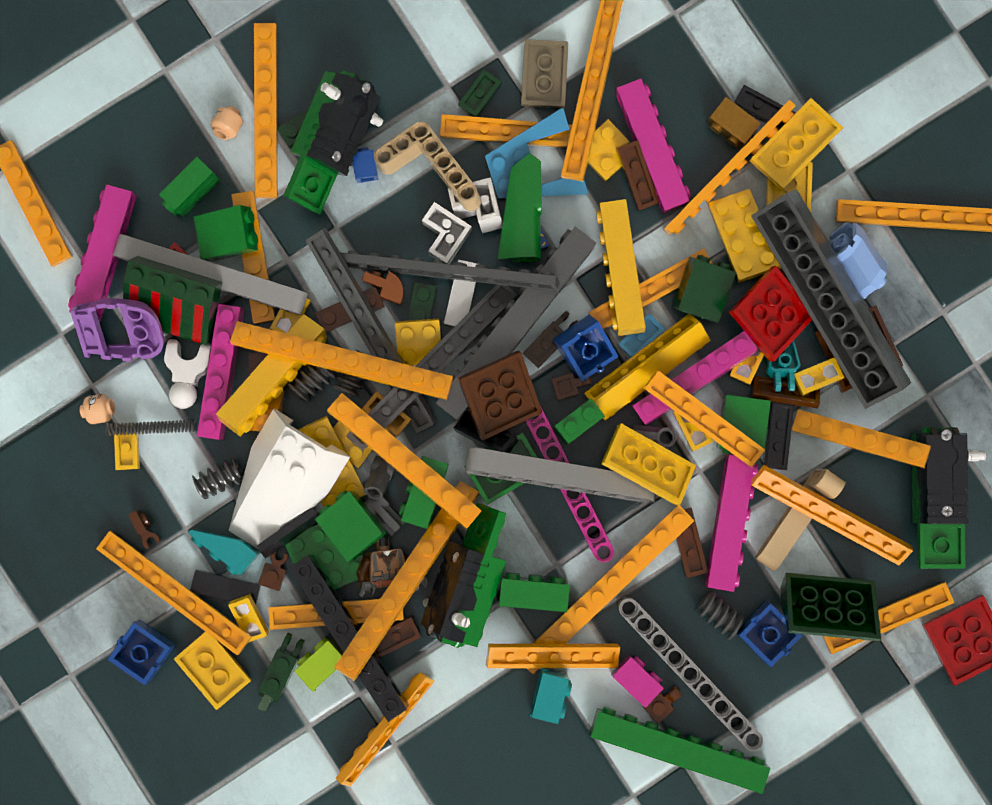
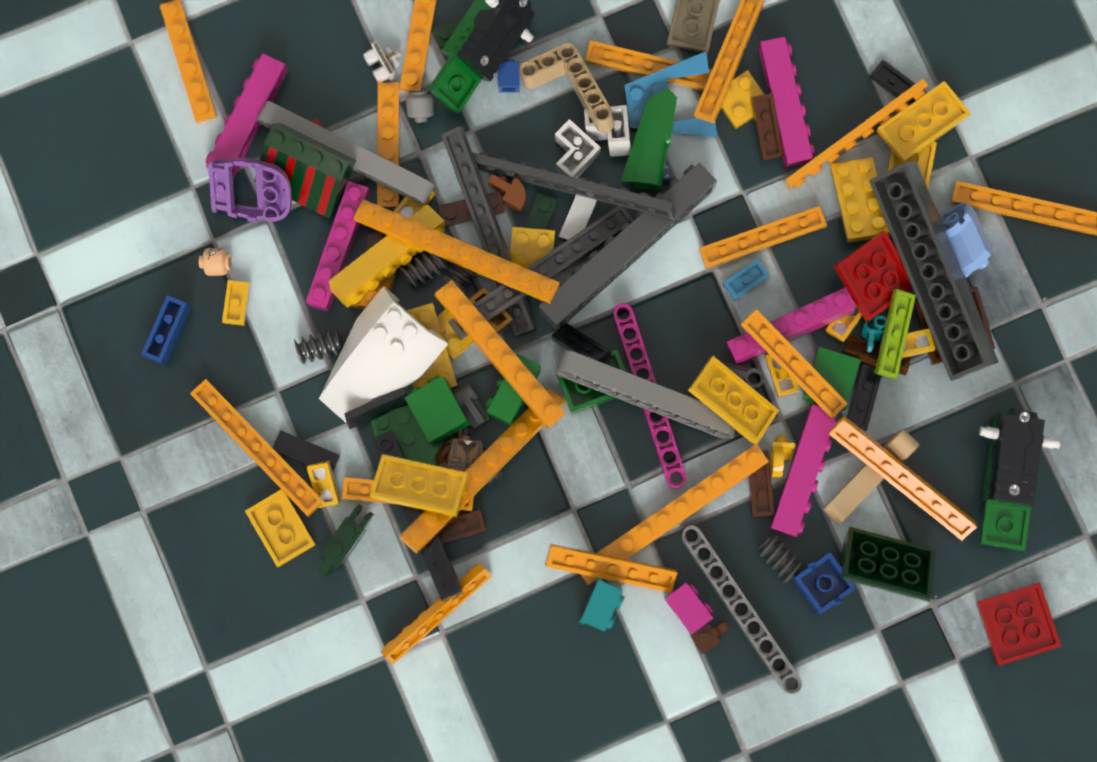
camera: 15 degrees right, 5 degrees down
dark grey piece [106,419,196,436] -> none
blue brick [108,620,176,685] -> none
reddish brown plate [128,510,161,549] -> none
green brick [159,157,221,218] -> none
white piece [164,339,212,409] -> none
teal slope [188,529,260,575] -> none
green brick [194,205,258,262] -> none
light nougat head [210,106,243,140] -> none
reddish brown plate [258,550,289,591] -> none
lime brick [294,636,343,692] -> none
dark grey piece [364,455,395,500] -> none
piece [421,503,506,648] -> none
dark green plate [458,69,502,117] -> none
reddish brown plate [458,351,543,440] -> none
green brick [499,572,570,612] -> none
dark brown hinge [522,311,578,369] -> none
reddish brown plate [551,373,592,400] -> none
blue brick [552,315,619,381] -> none
green brick [553,399,605,445] -> none
yellow brick [584,314,711,420] -> none
green brick [589,706,771,794] -> none
yellow brick [596,199,645,336] -> none
dark green brick [672,255,737,323] -> none
pearl gold brick [707,97,761,149] -> none
light orange plate [792,409,931,468] -> none
light orange plate [822,582,954,655] -> none
none -> blue brick [141,295,192,366]
none -> white hips [363,41,401,83]
none -> yellow plate [370,454,469,517]
none -> light grey head [406,91,434,122]
none -> yellow piece [770,435,795,477]
none -> lime tile [874,289,916,379]

